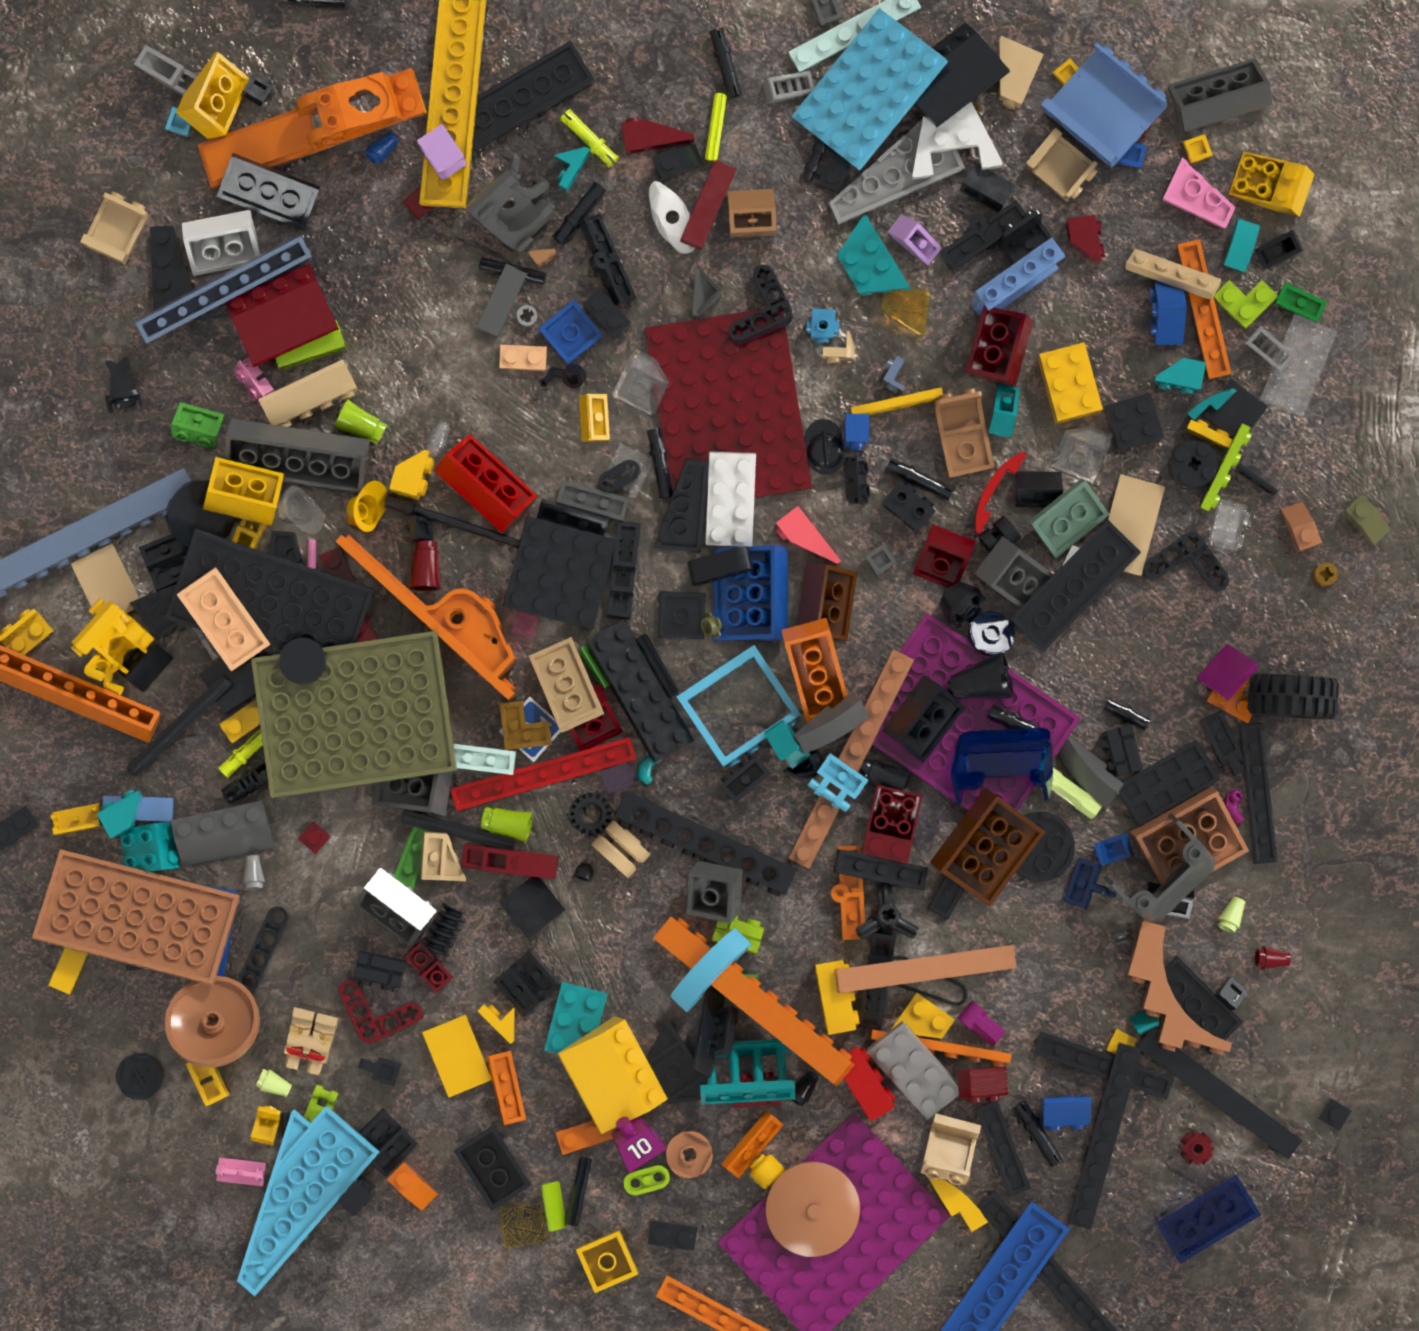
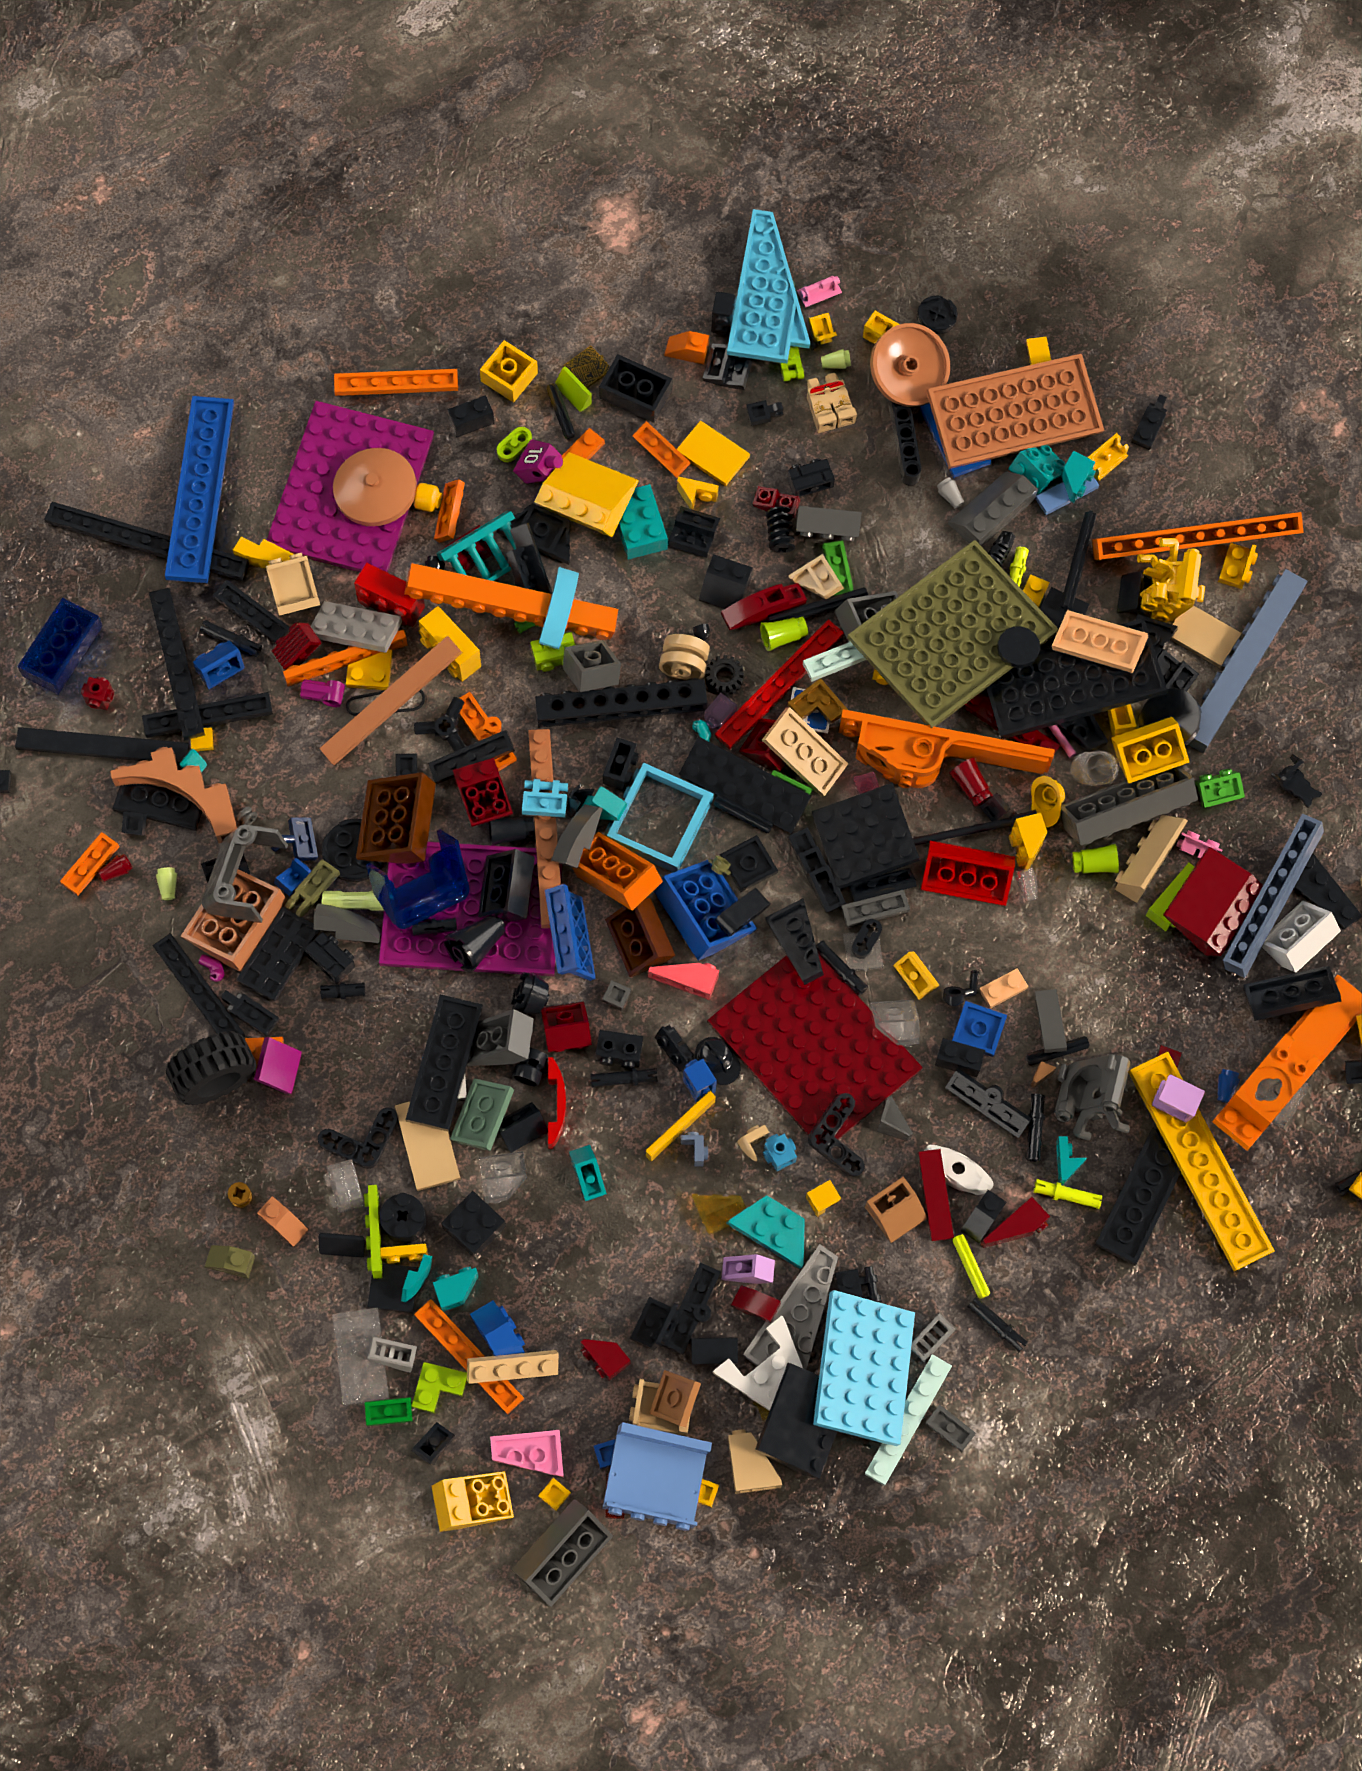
camera: 150 degrees right, 15 degrees down
dark red plate [298,821,331,854] -> none
dark red beam [339,980,423,1044] -> none
light grey bush [517,305,538,327] -> none
nougat plate [666,1131,713,1178] -> none
white plate [705,452,756,546] -> none
black slope [858,931,897,1031] -> none
medium nougat bracket [933,388,995,478] -> none
dark red slope [965,305,1034,387] -> none
tile [968,611,1015,657] -> none
medium blue panel [970,238,1066,318] -> none
yellow brick [1037,342,1103,425] -> none
teal slope [1223,218,1260,272] -> none
none -> orange plate [60,832,120,896]
none -> olive hinge [285,859,340,918]
none -> blue fence [545,884,596,981]
none -> medium nougat plate [650,1370,701,1428]
none -> dark red slope [731,1285,781,1323]
none -> yellow panel [806,1180,841,1217]

